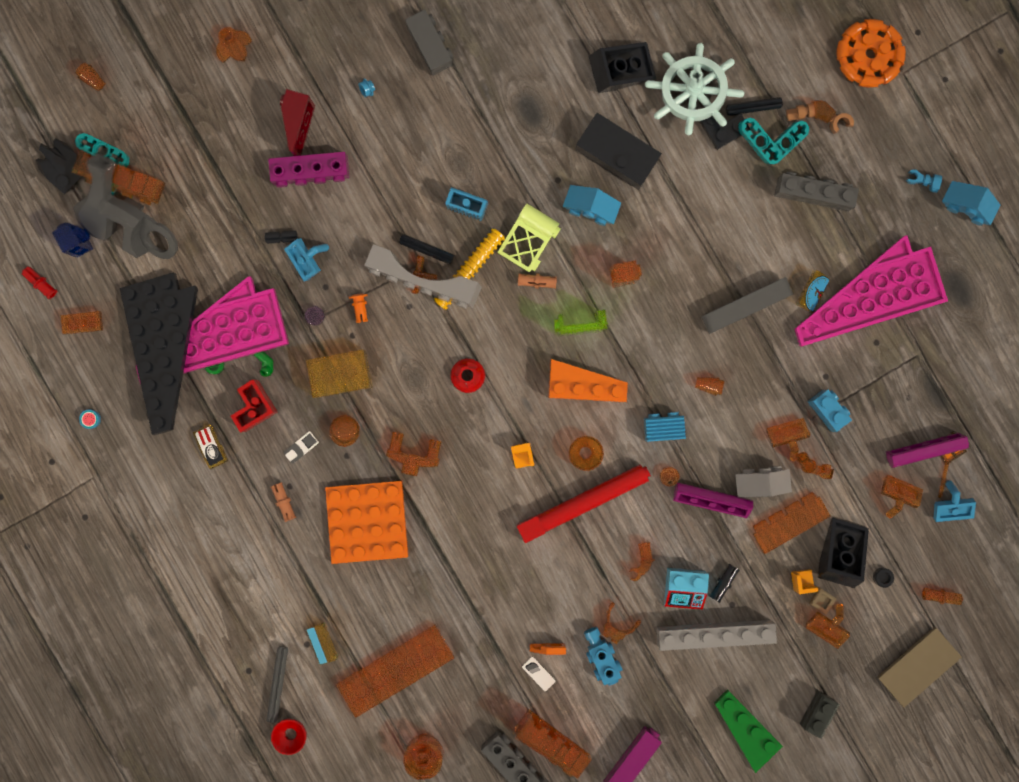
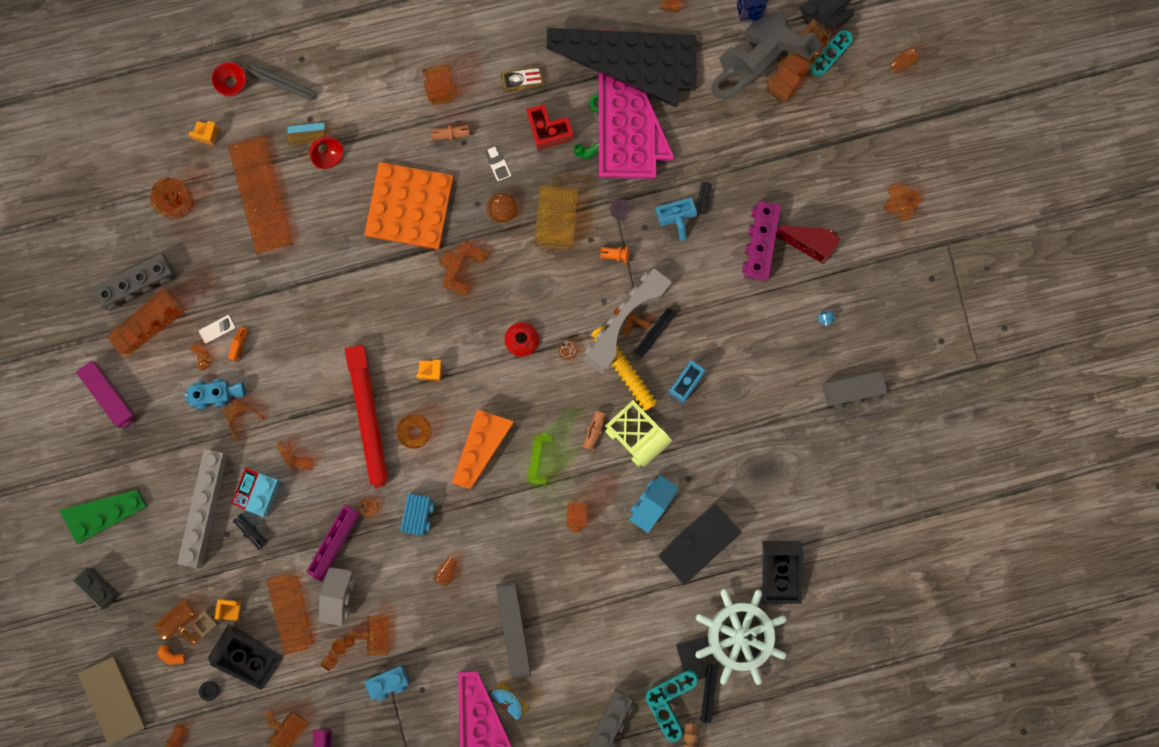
camera: 105 degrees right, 5 degrees down
none -> orange arm [157,645,186,665]
none -> light orange panel [188,121,219,145]
none -> clear orange arm [190,342,210,371]
none -> red piece [309,136,343,169]
none -> clear orange brick [422,64,457,106]
none -> clear orange tile [558,340,577,360]

